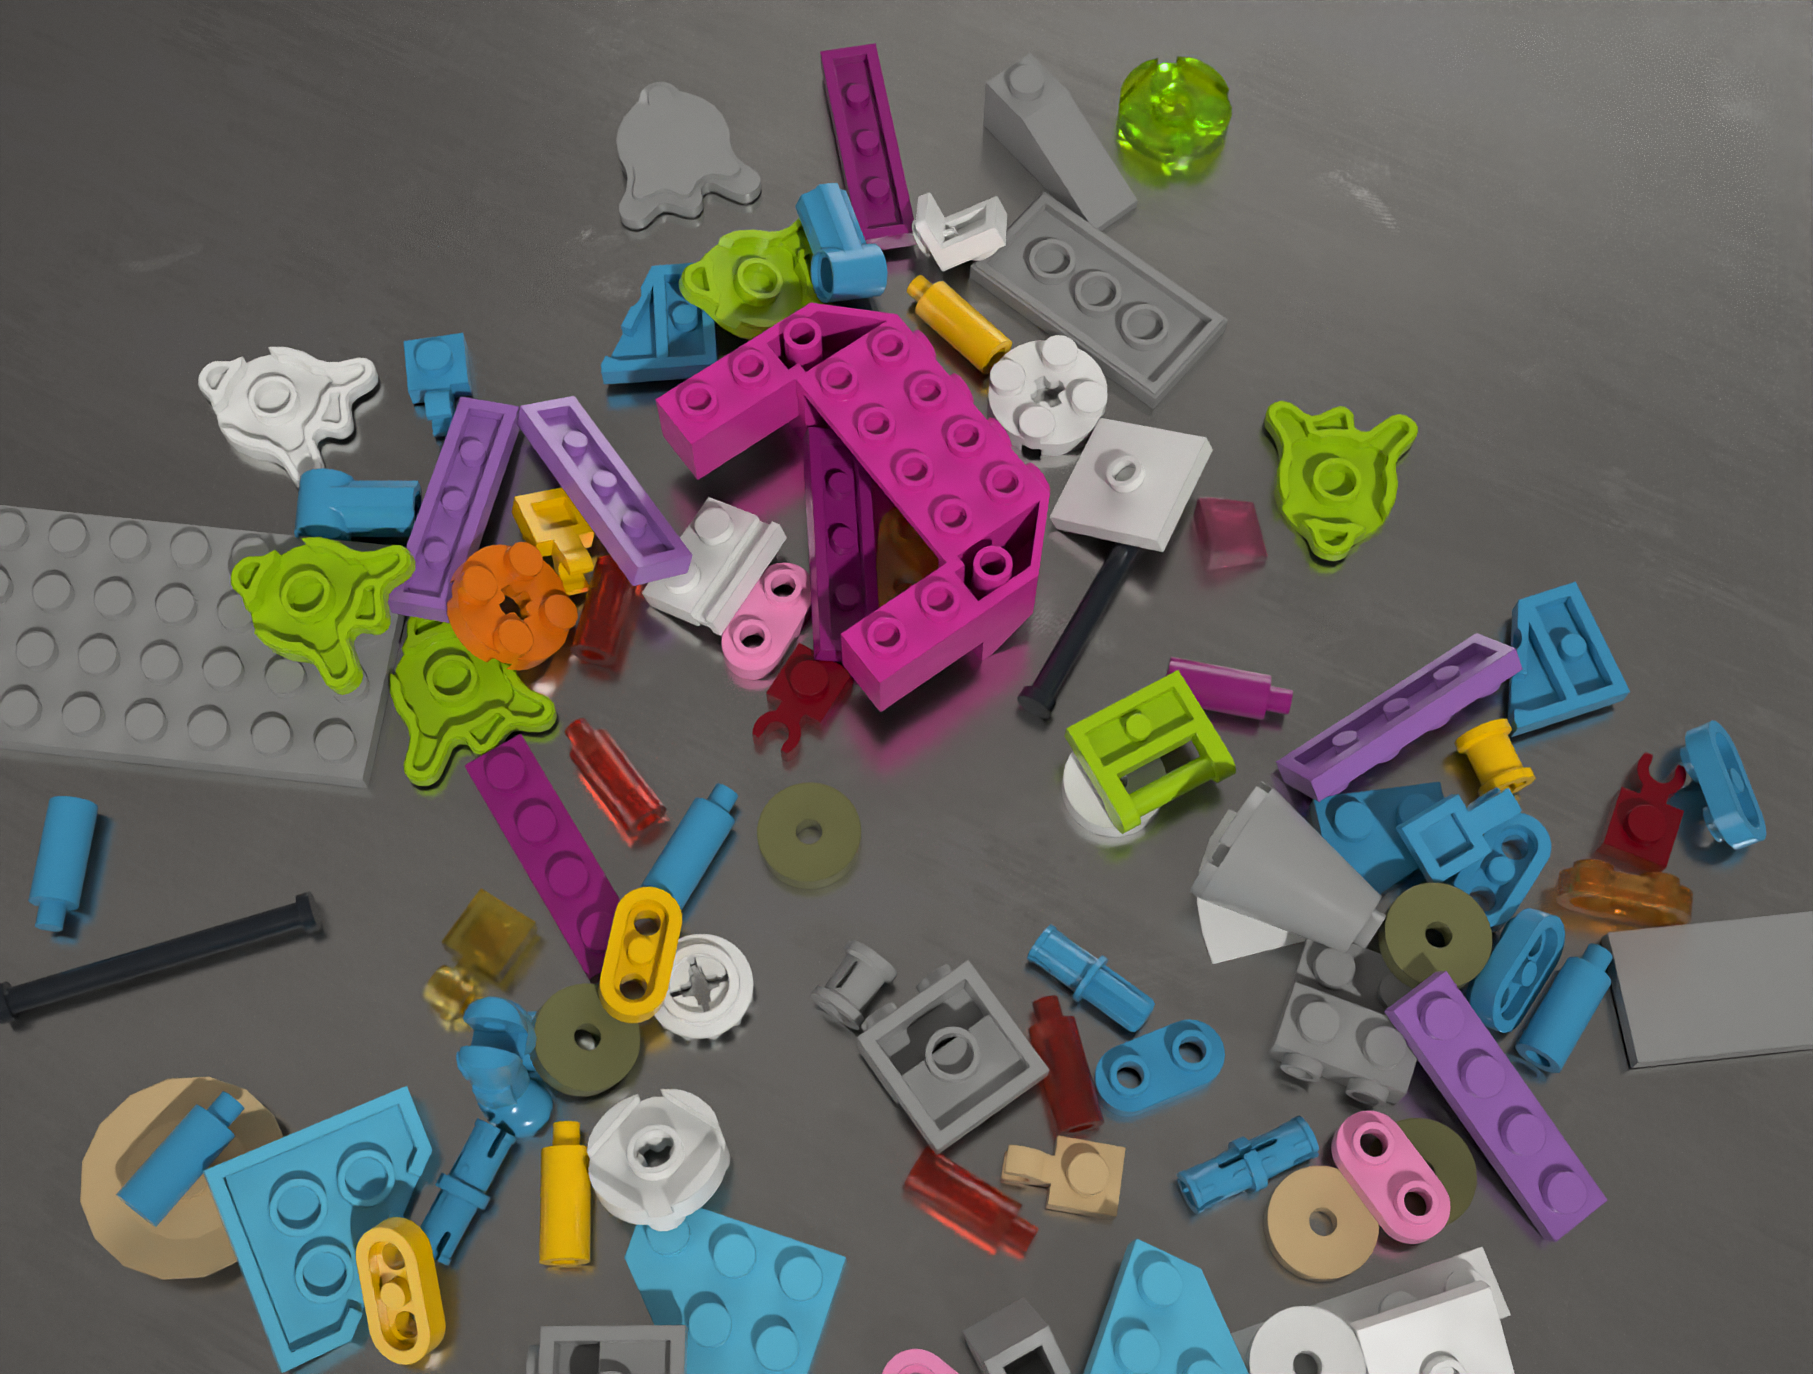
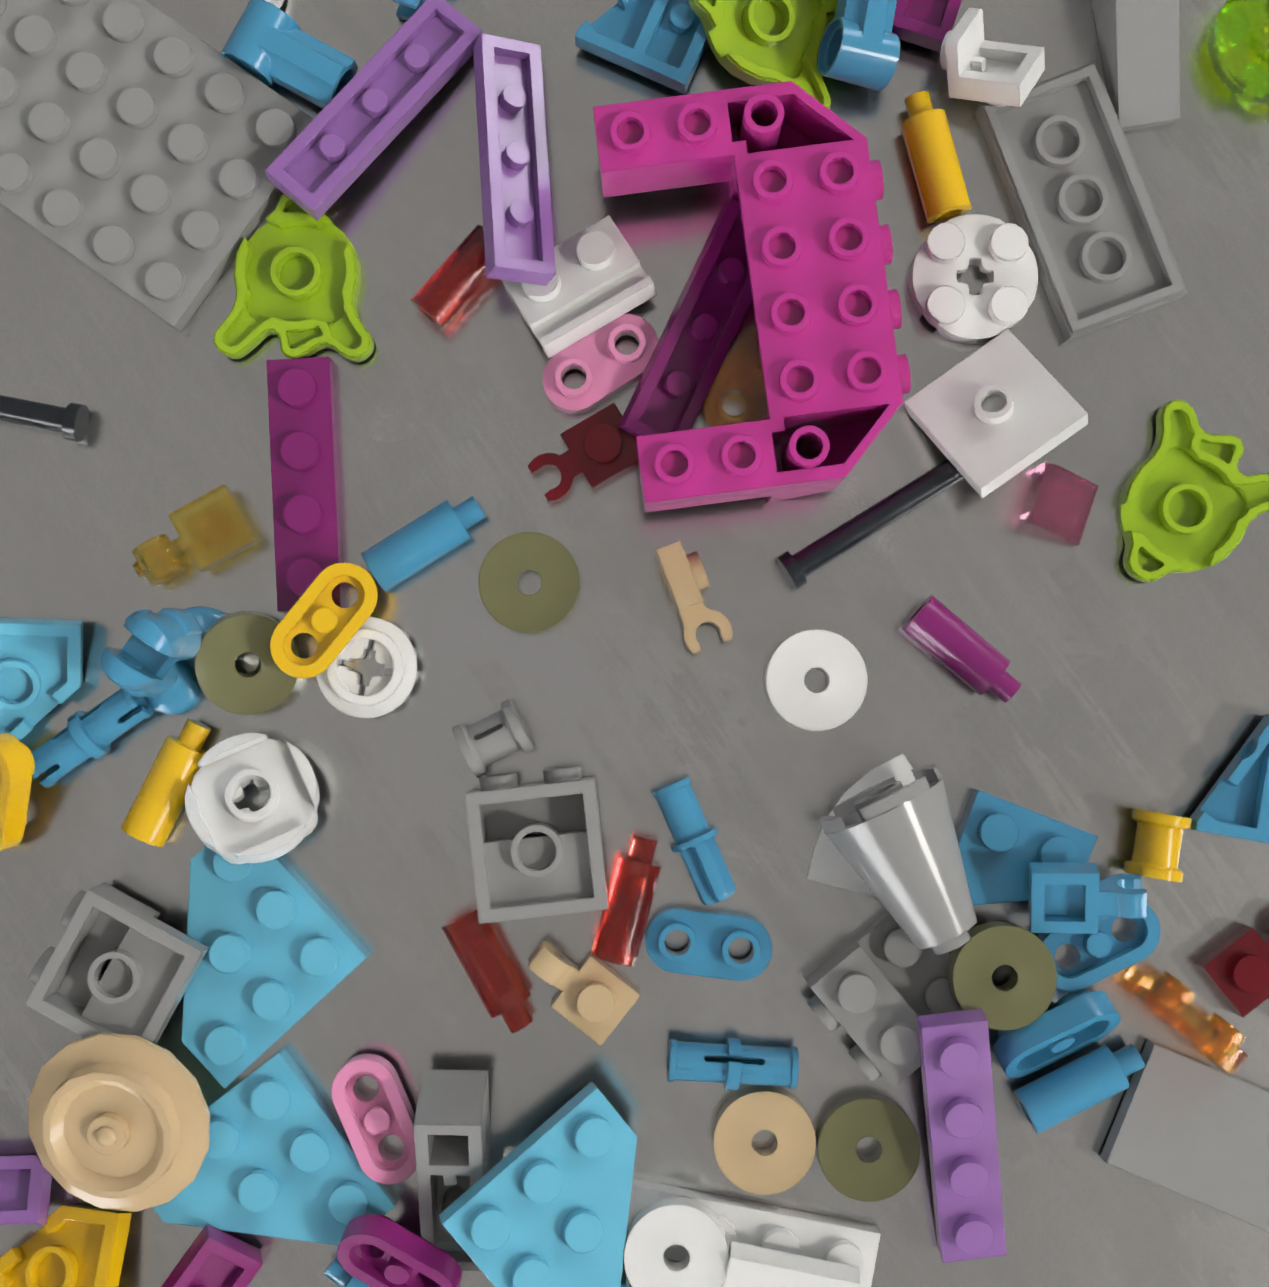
camera: 30 degrees right, 20 degrees up
lime tile [231,537,416,695] -> none
orange plate [447,542,578,671] -> none
yellow plate [512,487,594,596] -> none
clear red cylinder [564,718,667,837] -> none
lime plate [1064,670,1236,834] -> none
medium lavender plate [1276,633,1523,802] -> none
bright pink plate [1331,1111,1451,1244] -> none
none -> tan plate [655,541,733,654]

